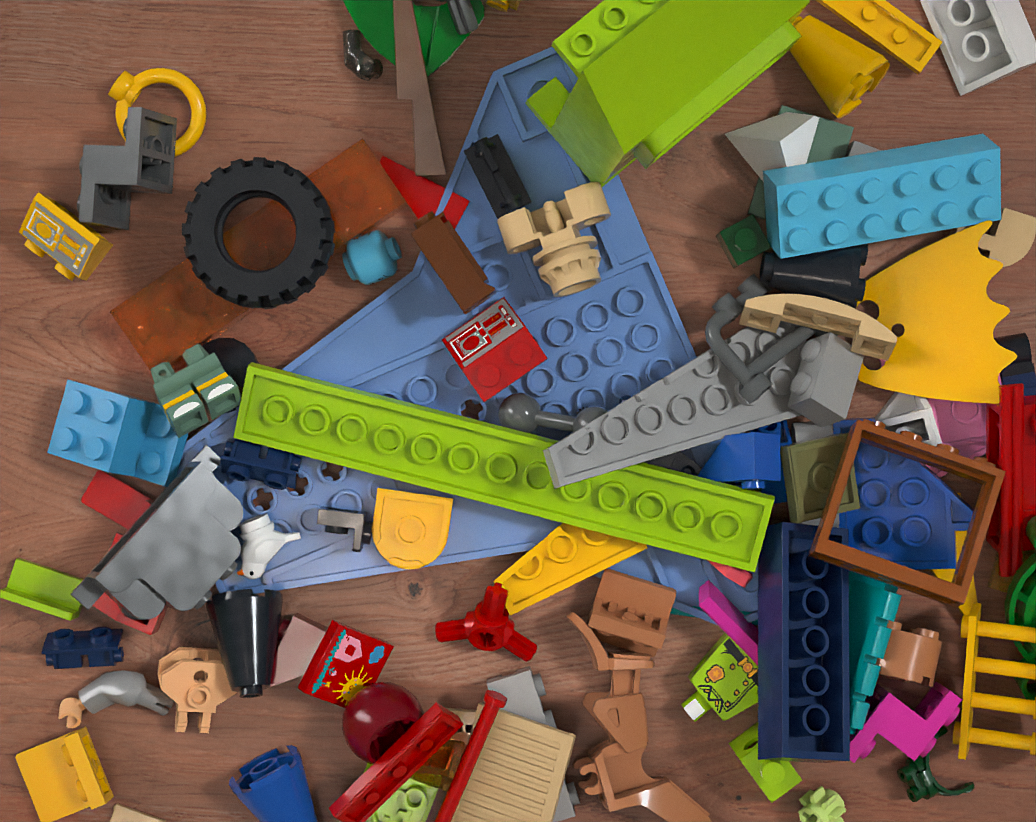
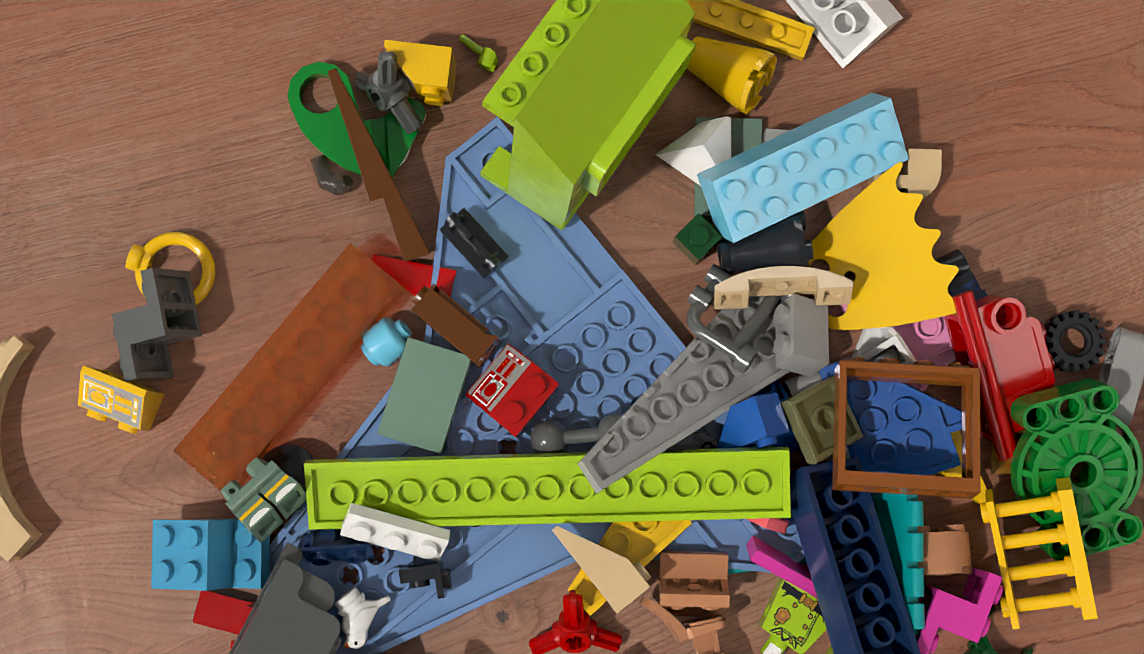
camera: 15 degrees left, 5 degrees down
black tyre [182,157,336,309] -> none
yellow tile [372,488,454,569] -> none
tan beam [497,182,611,297] -> none
none -> white plate [340,503,450,562]
none -> sand green tile [377,337,472,455]
none -> tan slope [552,526,651,613]

